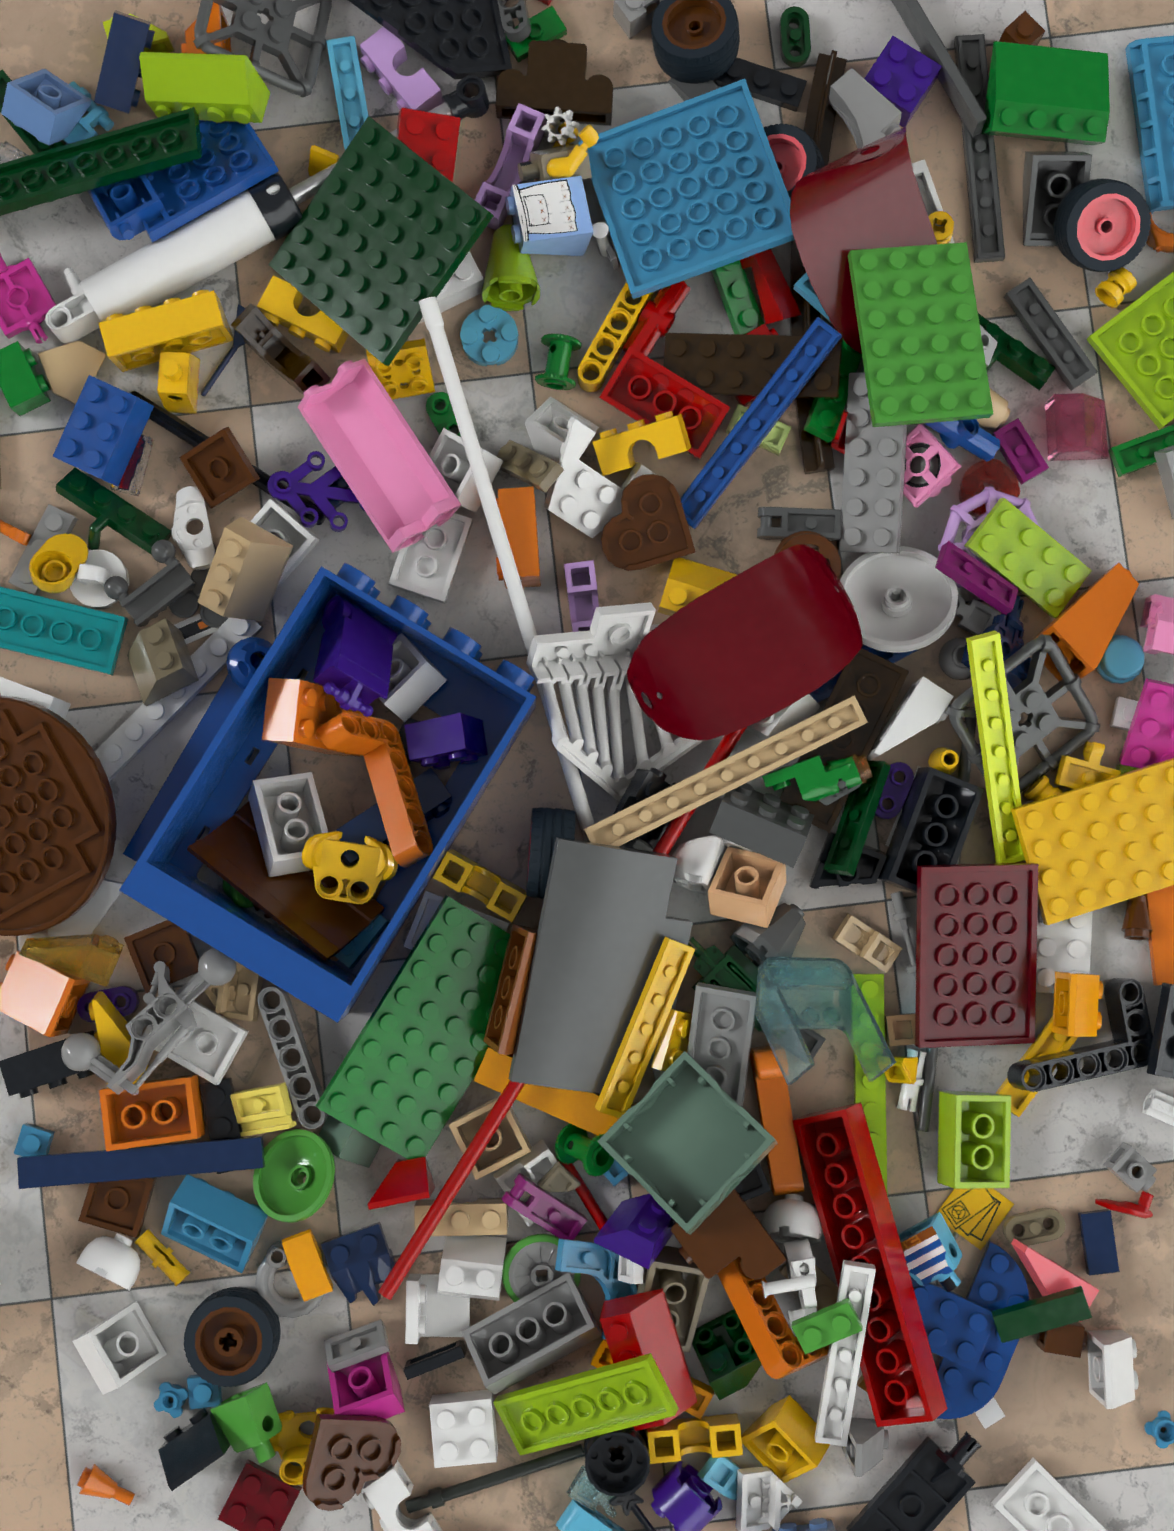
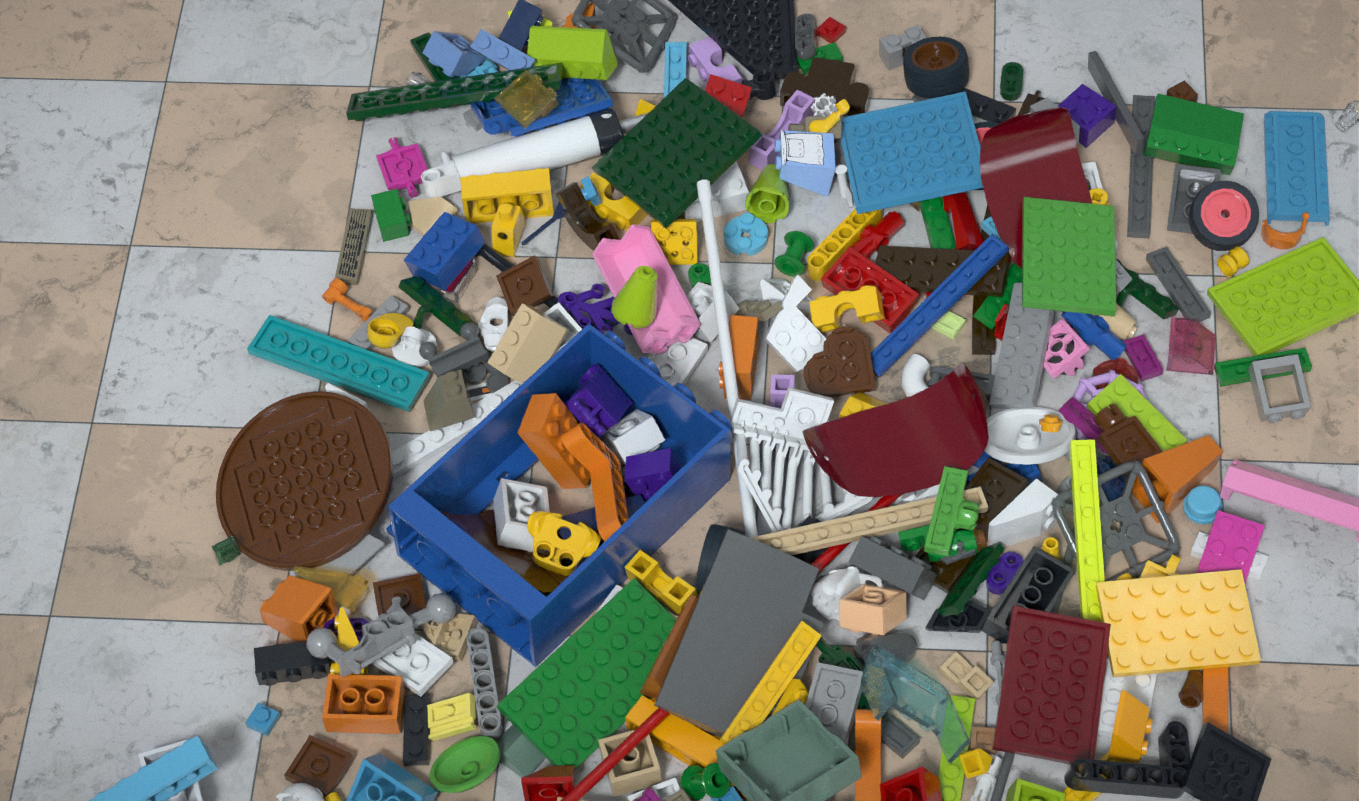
camera: 15 degrees right, 30 degrees down
dark blue tile [17,1136,265,1189] -> none
none -> medium blue plate [470,29,537,70]
none -> clear yellow plate [494,69,559,129]
none -> dark azure plate [581,176,603,206]
none -> lime cone [611,266,657,329]
none -> white cylinder [901,354,930,397]
none -> bright green plate [924,466,979,556]
none -> light orange plate [1039,414,1063,432]
none -> reddish brown plate [1094,404,1163,476]

